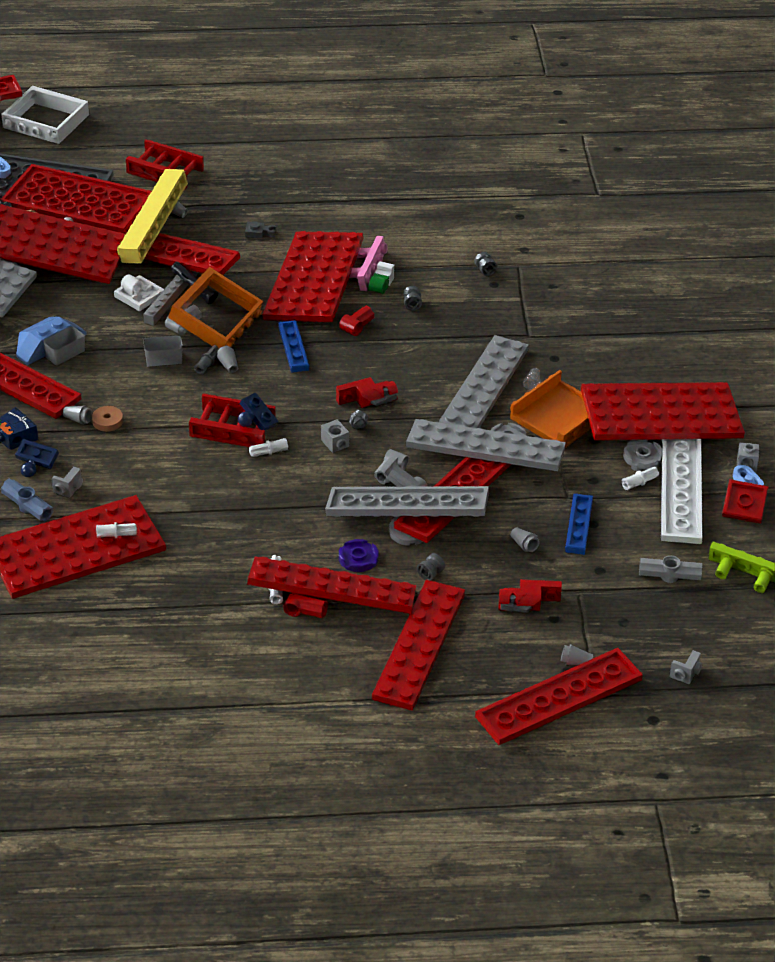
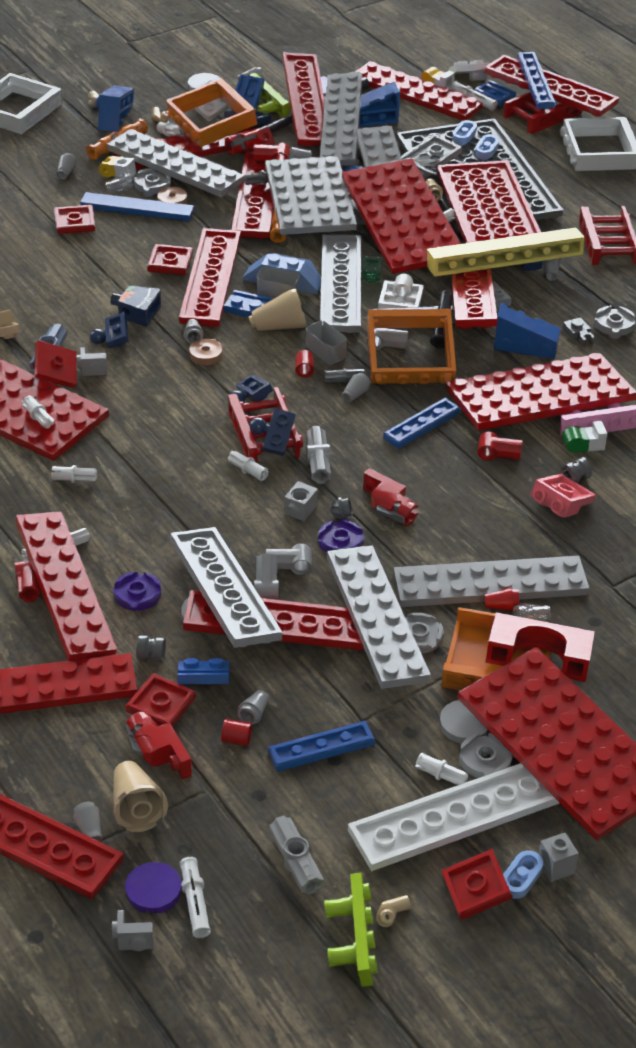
camera: 60 degrees right, 0 degrees up
none -> red plate [35,340,77,389]
none -> white axle [51,465,97,483]
none -> tan cone [113,761,168,832]
none -> red plate [125,673,196,727]
none -> dark purple tile [125,862,181,914]
none -> blue plate [177,658,229,684]
none -> white pin [180,857,211,938]
none -> red beam [221,719,252,746]
none -> blue plate [224,290,272,318]
none -> dark blue plate [229,374,274,403]
none -> tan cone [249,288,307,331]
none -> red beam [295,350,314,378]
none -> light grey piece [306,426,331,484]
none -> dark purple tile [318,520,364,553]
none -> plate [320,235,361,333]
none -> clear green bracket [361,256,382,283]
none -> tan arm [376,895,411,927]
none -> light grey tile [440,700,490,743]
none -> red cone [485,588,520,611]
none -> red arch [485,613,594,682]
none -> blue wedge [494,302,560,359]
none -> coral plate [530,474,596,518]
none -> light grey plate [594,306,635,339]

